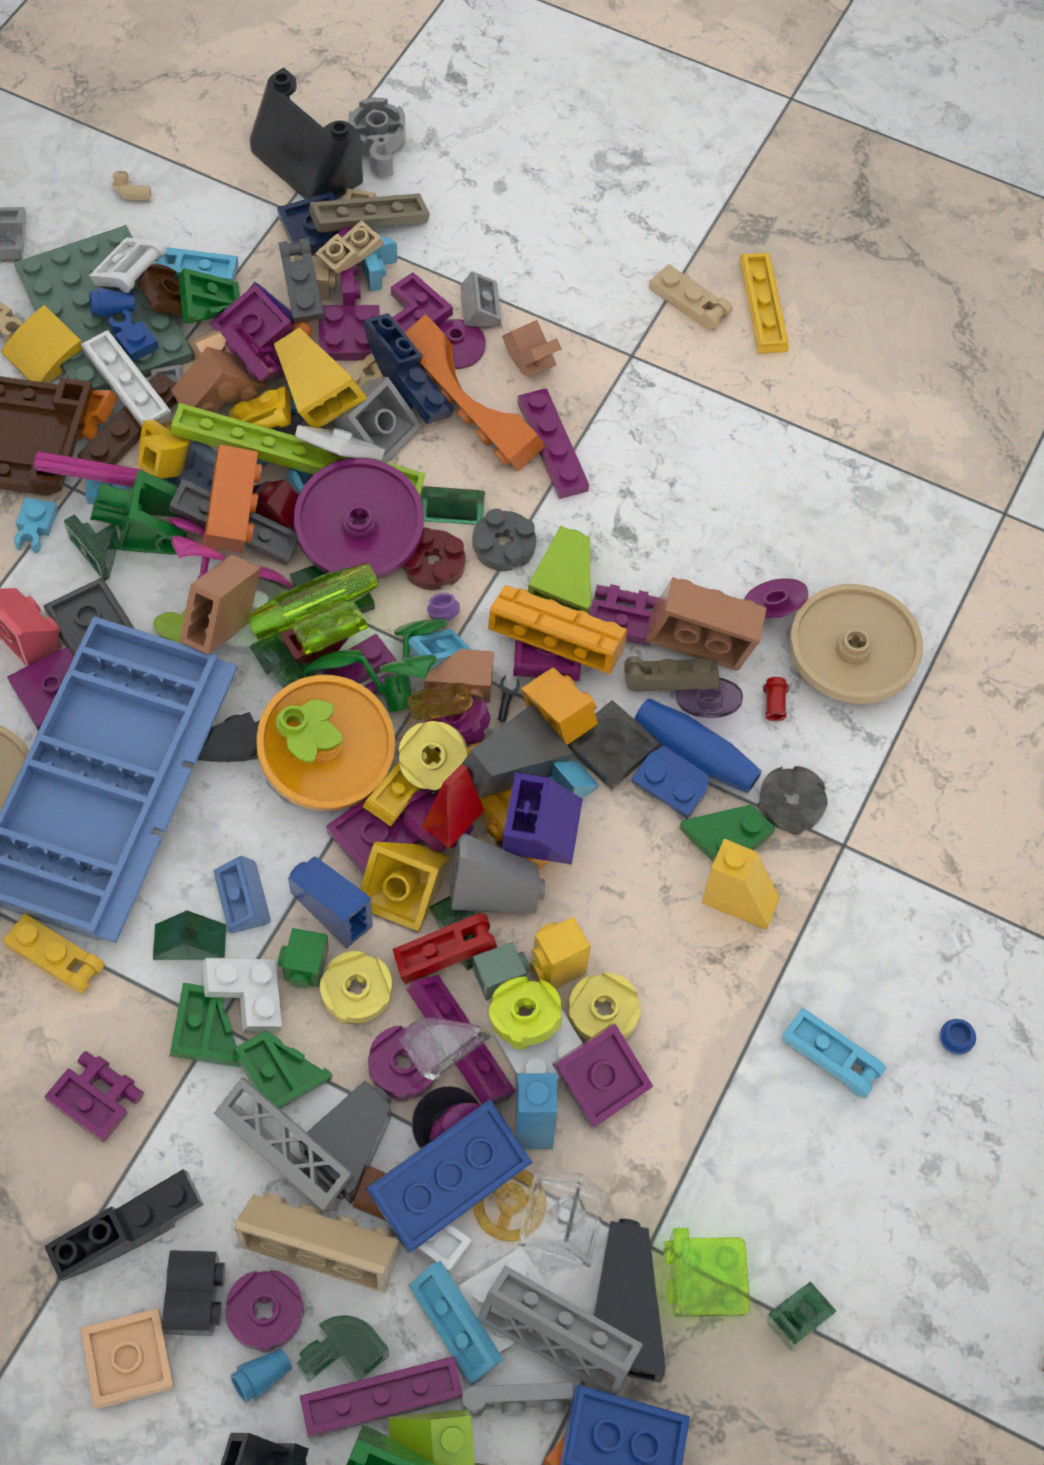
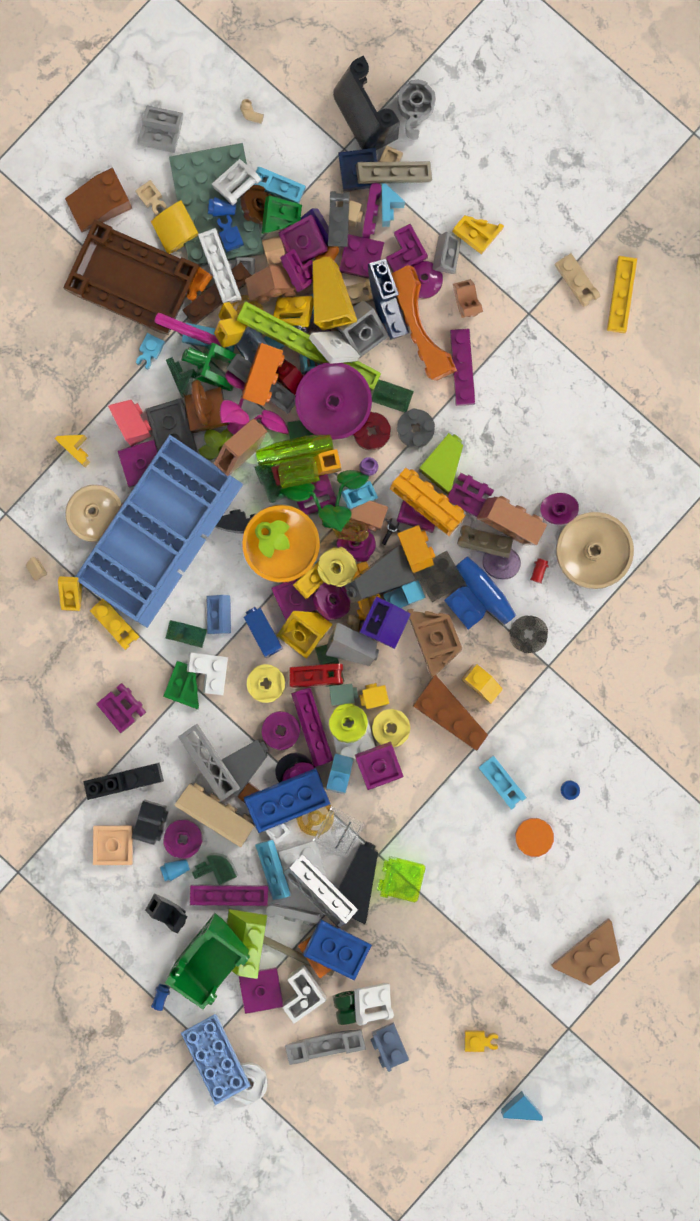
camera: 15 degrees right, 25 degrees up
green wing [233,1030,333,1109] -> none
green brick [278,928,329,988] -> none
tan slope [315,220,384,274] -> none
clear slope [398,1018,492,1081] -> none
red slope [422,764,484,848] -> none
green wing [679,804,776,863] -> none
clear green slope [766,1281,837,1352] -> none
none -> dark orange tile [184,380,229,433]
none -> light orange slope [304,449,341,480]
none -> medium nougat wing [407,609,462,678]
none -> dark orange wedge [413,675,488,751]
none -> yellow wing [452,215,504,255]
none -> orange tile [515,818,554,857]

